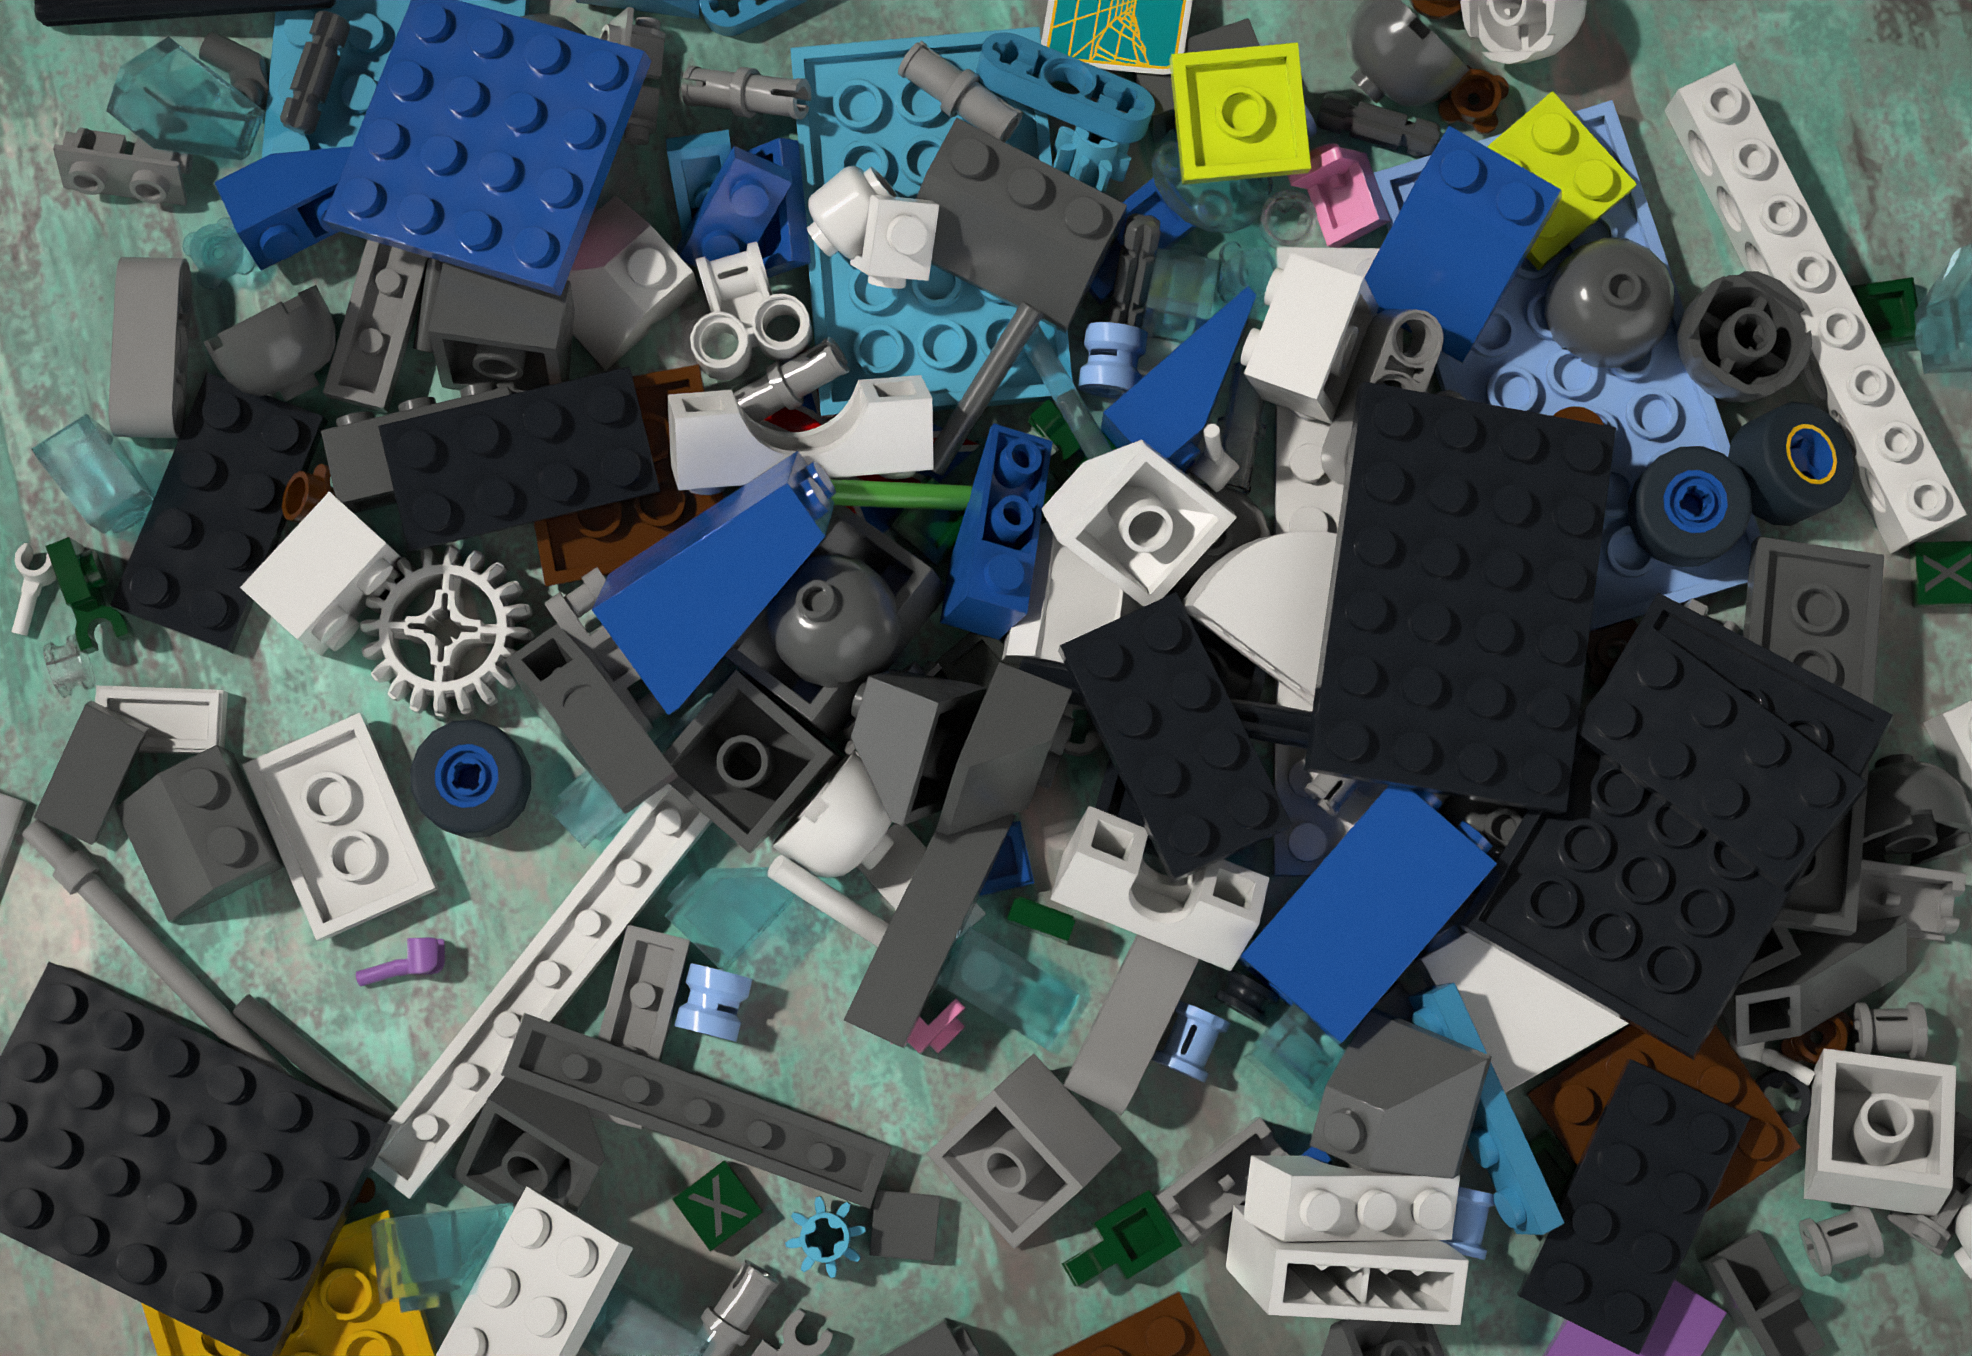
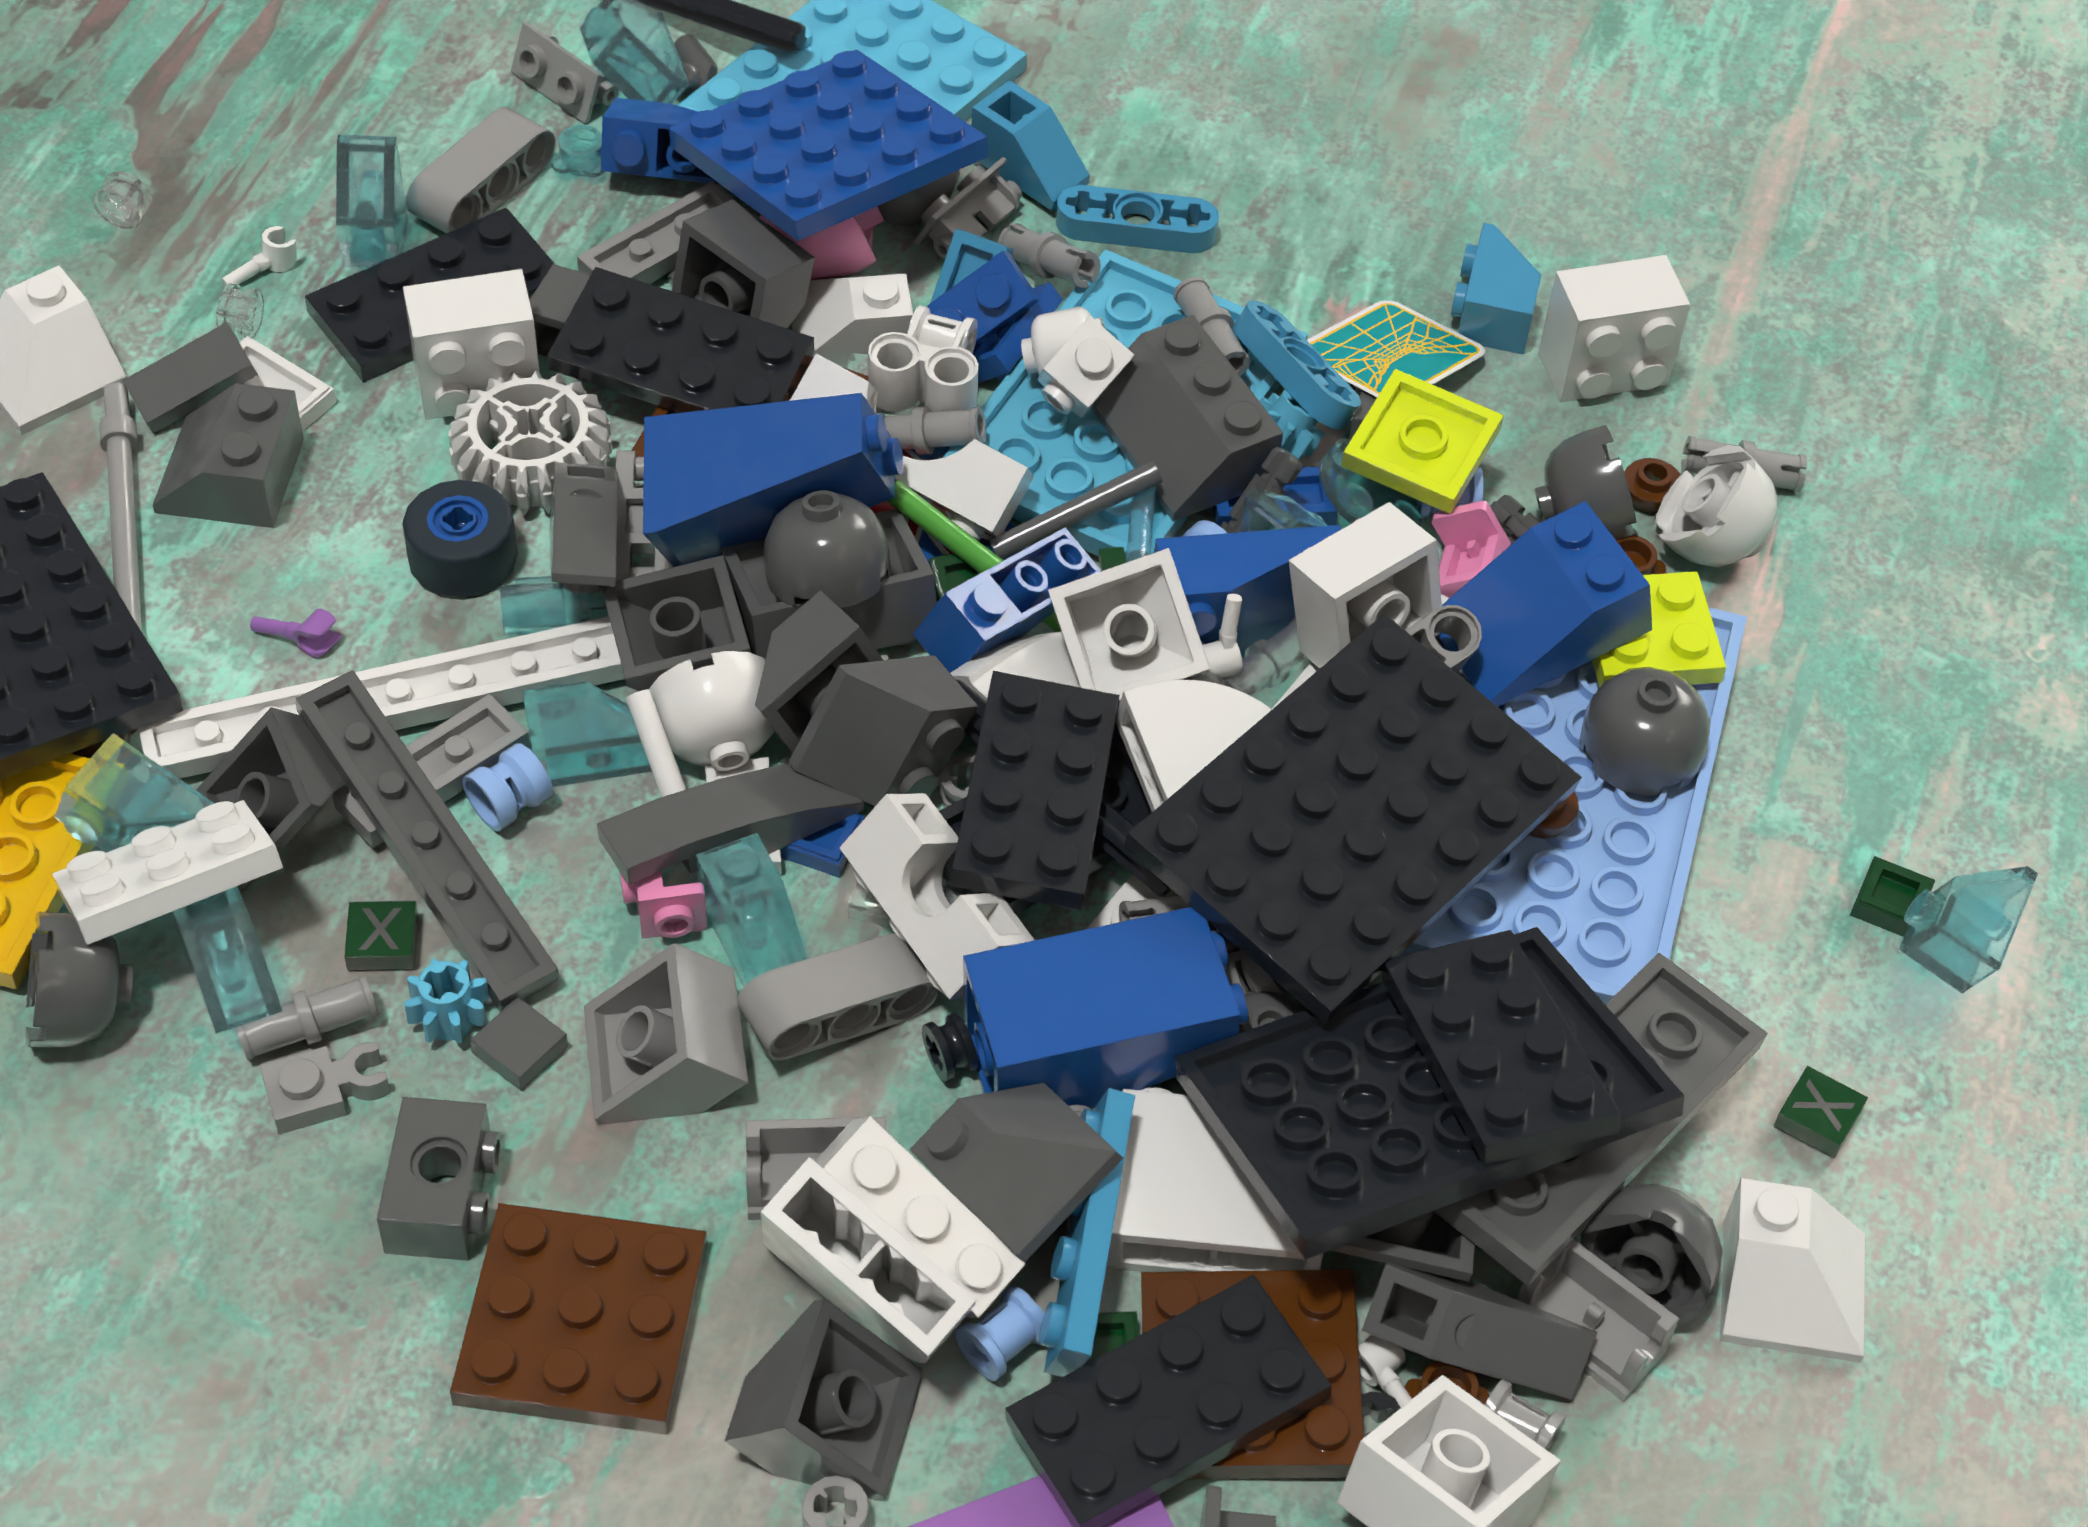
camera: 30 degrees right, 30 degrees down
dark green plate [45,537,135,655] -> none
dark grey cylinder [203,285,336,401] -> none
dark grey bar [232,994,395,1123] -> none
white plate [242,713,439,941] -> none
dark grey axle [280,11,350,135] -> none
dark green tile [1007,896,1076,945] -> none
dark green plate [1061,1190,1183,1287] -> none
light blue bush [1152,1001,1231,1083] -> none
clear light blue slope [1243,1003,1345,1106] -> none
black wheel [1628,446,1752,567] -> none
white brick [1664,63,1967,554] -> none
dark grey cylinder [1677,271,1812,402] -> none
black wheel [1728,401,1855,526] -> none

